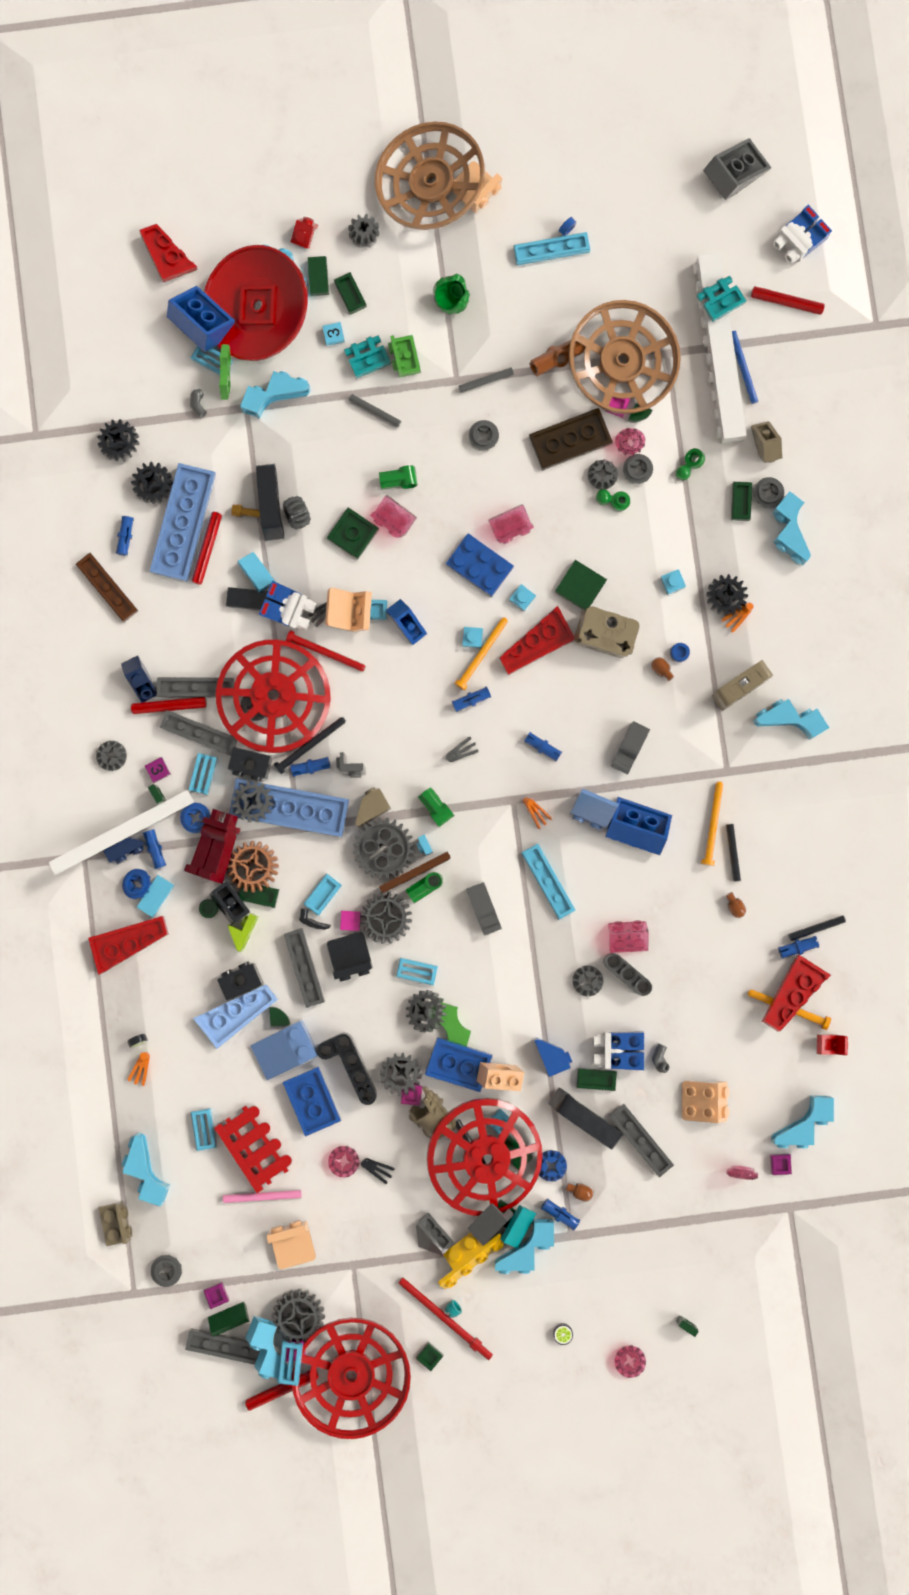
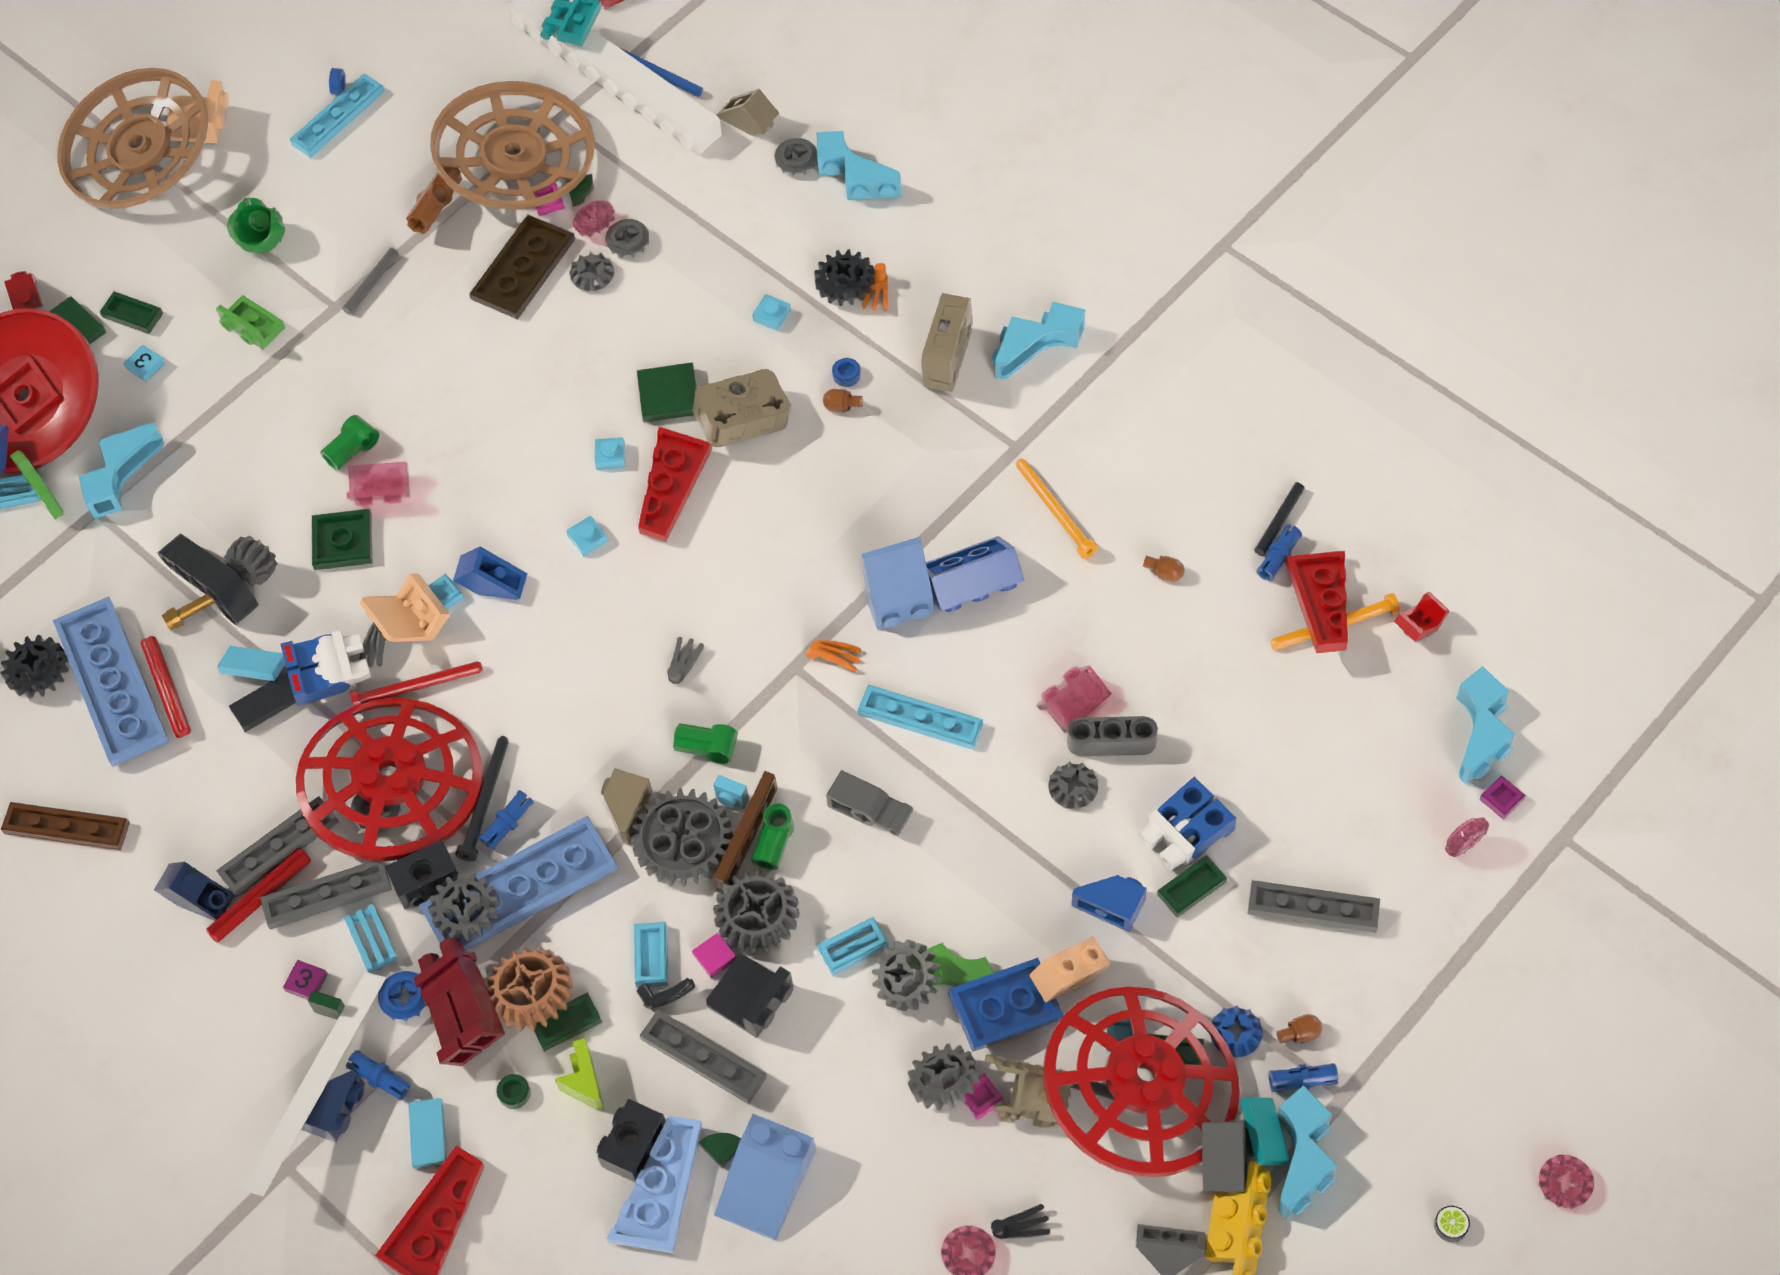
camera: 40 degrees left, 25 degrees down
dark grey gear [96,741,127,771] -> none
blue pin [116,516,134,556] -> none
blue gear [122,869,152,900] -> none
dark grey arm [190,389,207,418] -> none
black brick [209,881,250,925] -> none
blue plate [283,1066,341,1137] -> none
black beam [317,1032,377,1105] -> none
dark grey bracket [336,752,366,778] -> none
teal plate [344,335,391,379] -> none
dark grey gear [348,214,380,248] -> none
dark grey bar [349,394,401,427] -> none
blue plate [446,533,514,597] -> none
blue pin [452,686,491,712] -> none
light orange bar [454,617,508,691] -> none
dark grey gear [469,420,499,450] -> none
clear pink bracket [488,504,534,544] -> none
blue pin [524,732,562,762] -> none
black beam [548,1087,623,1150] -> none
green plate [596,489,630,512] -> none
dark grey piece [611,721,650,775] -> none
dark grey arm [652,1043,670,1073] -> none
green plate [676,448,705,480] -> none
dark green tile [676,1315,699,1337] -> none
light nougat bracket [682,1081,729,1123] -> none
black bar [726,824,741,882] -> none
dark green tile [731,481,752,521] -> none

